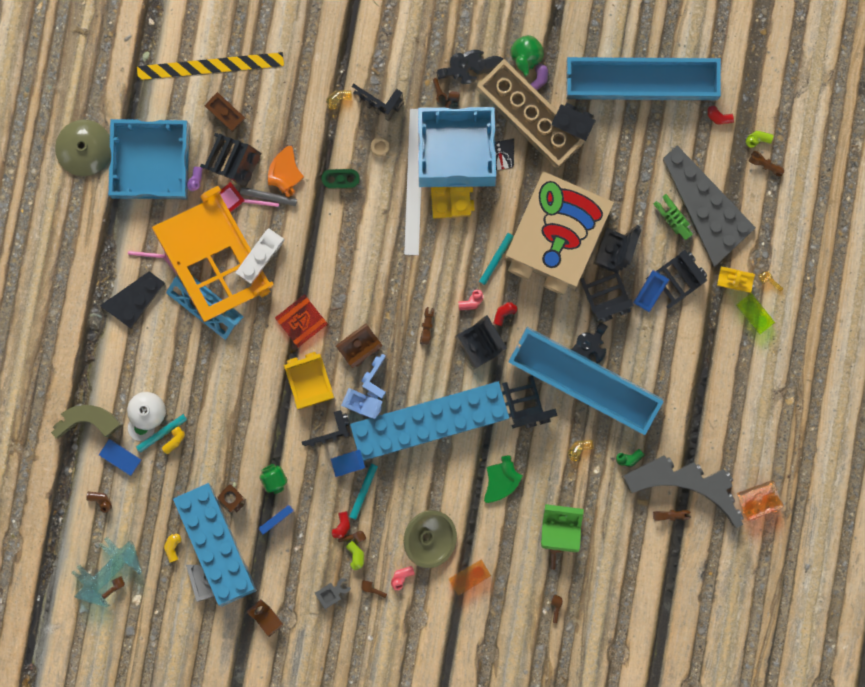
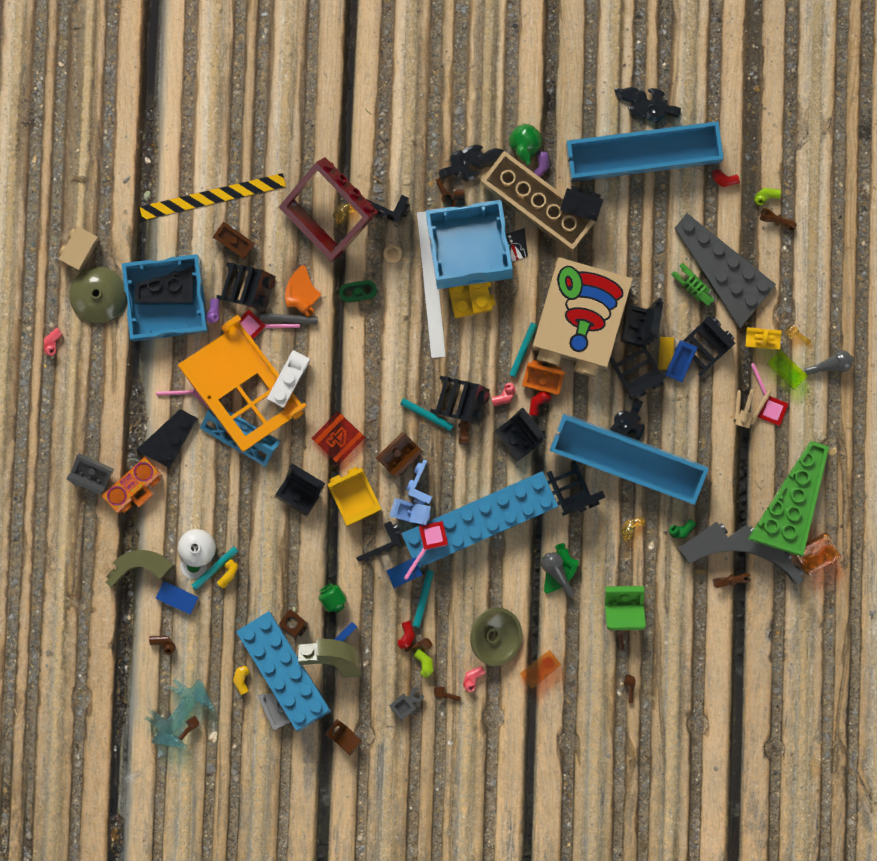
camera: 10 degrees left, 0 degrees up
none -> coral arm [44,328,63,356]
none -> tan brick [58,226,100,272]
none -> dark grey bracket [67,453,114,495]
none -> orange piece [102,457,162,514]
none -> black wing [135,266,194,305]
none -> black plate [275,463,325,517]
none -> dark red window [279,157,378,262]
none -> olive arch [298,639,362,678]
none -> teal bar [400,398,454,431]
none -> piece [404,521,448,580]
none -> black plate [430,376,490,426]
none -> orange bracket [522,360,565,395]
none -> dark grey piece [541,552,574,597]
none -> black piece [614,87,681,122]
none -> yellow sticker [658,336,674,370]
none -> tan plant [734,389,772,429]
none -> bright green wing [747,441,829,556]
none -> piece [751,363,789,426]
none -> dark grey piece [804,350,854,375]

